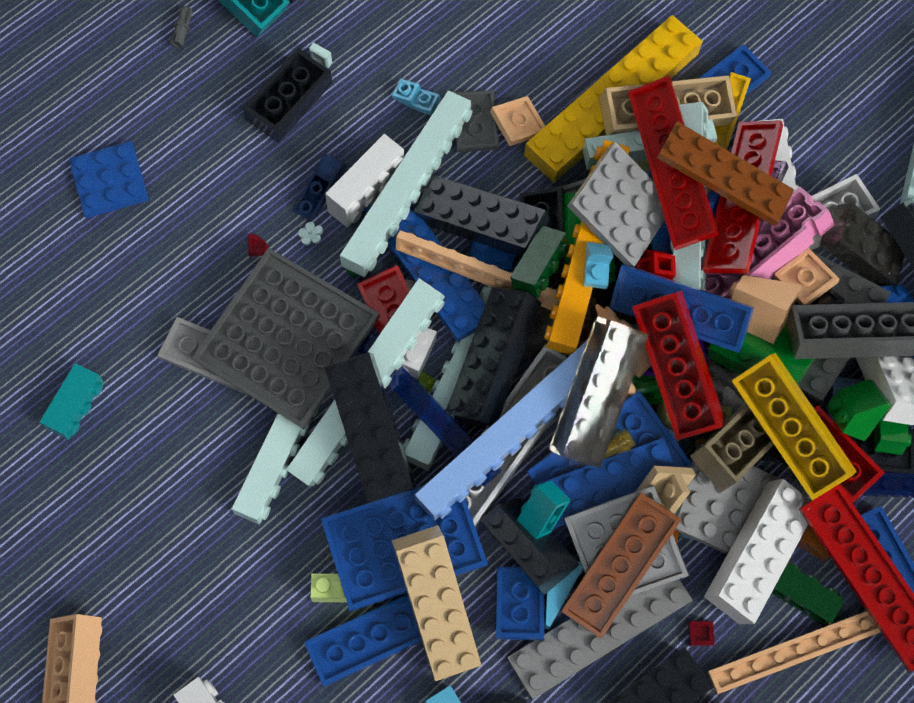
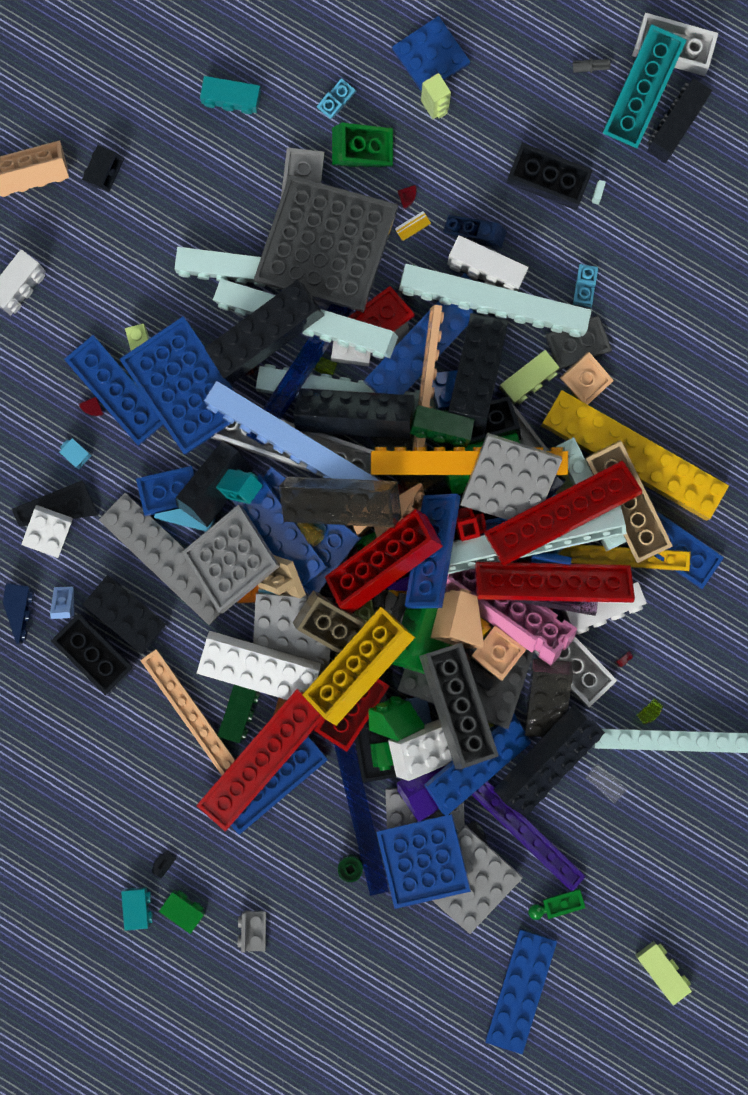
camera: 80 degrees right, 15 degrees up
light aqua plant [298,222,323,245] -> none
tan brick [392,525,481,681] -> none
dark orange plate [561,492,682,639] -> none
medium azure slope [584,242,613,289] -> none
dark orange plate [657,121,794,226] -> none
dark red tile [688,621,715,646] -> none
none -> dark red tile [78,397,104,416]
none -> black brick [82,145,125,193]
none -> medium azure slope [317,78,356,119]
none -> green slope [332,122,393,167]
none -> yellow sticker [395,211,431,241]
none -> yellowish green brick [421,73,451,119]
none -> yellowish green brick [499,350,559,405]
none -> dark red tile [614,650,633,667]
none -> clear neon green piece [636,699,663,725]

